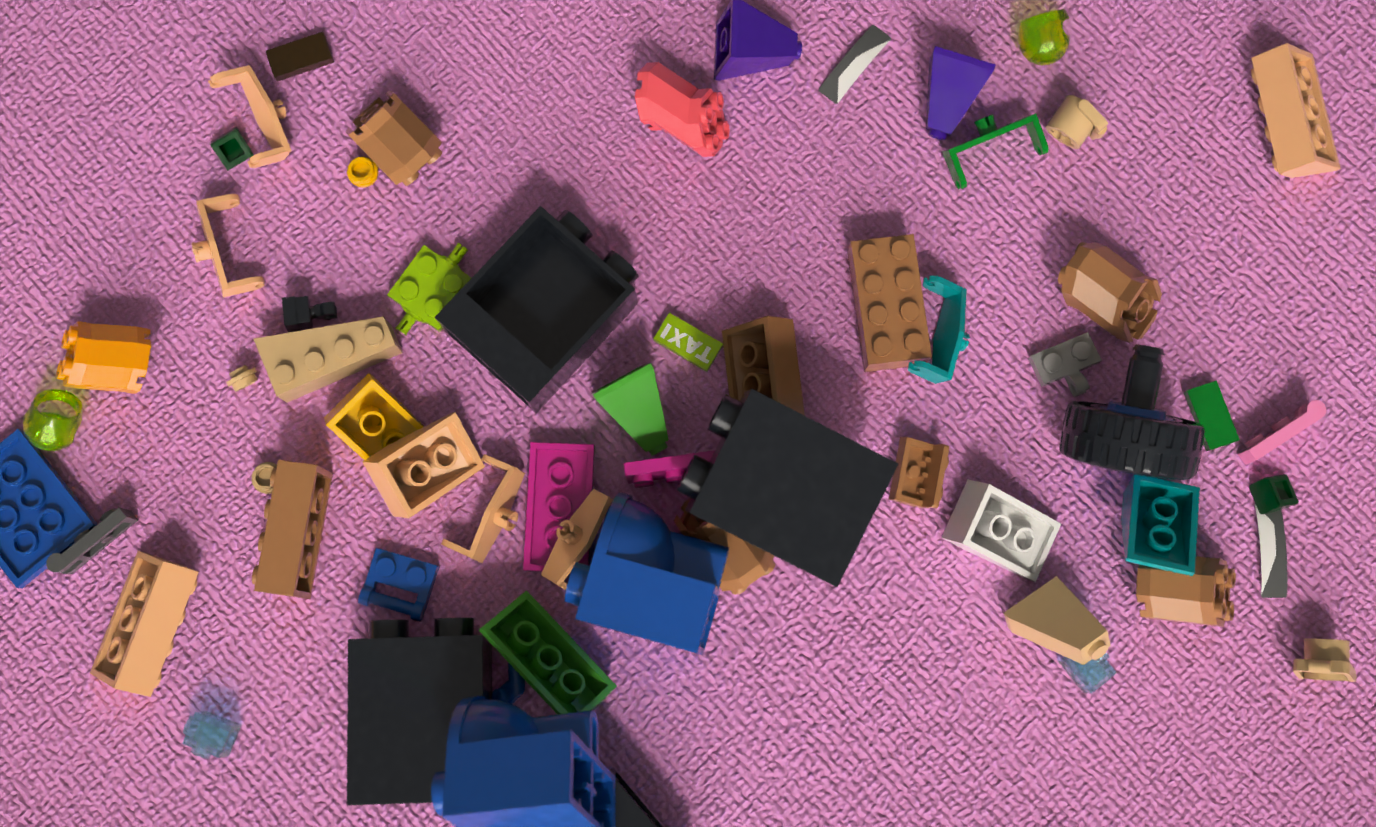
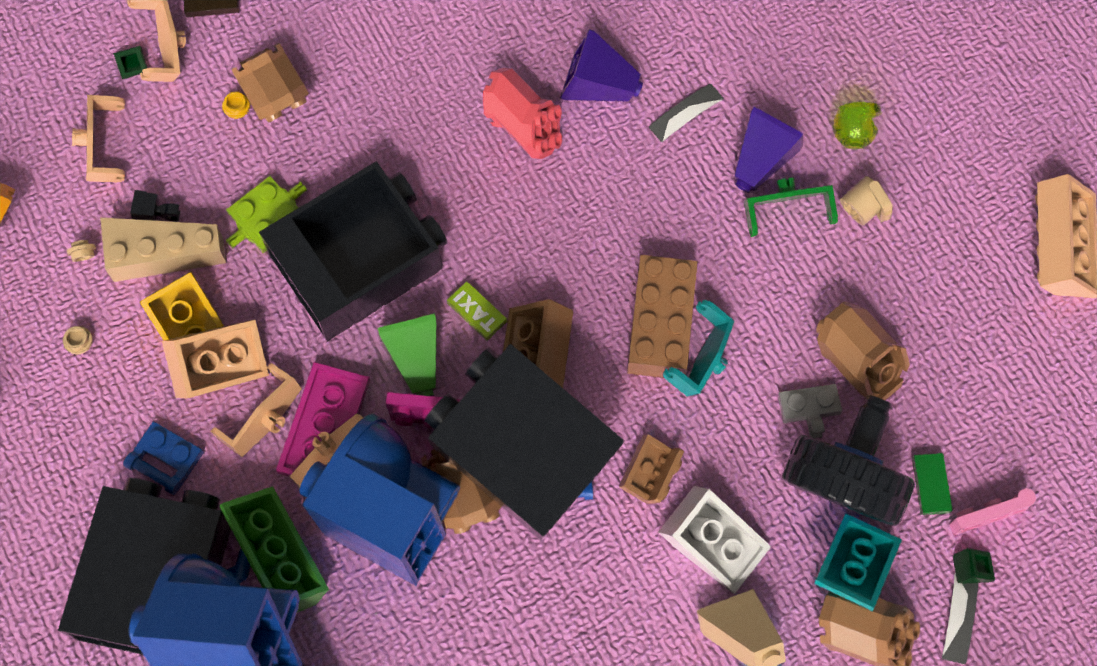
camera: 10 degrees right, 10 degrees down
medium nougat brick [252,460,333,599] -> none

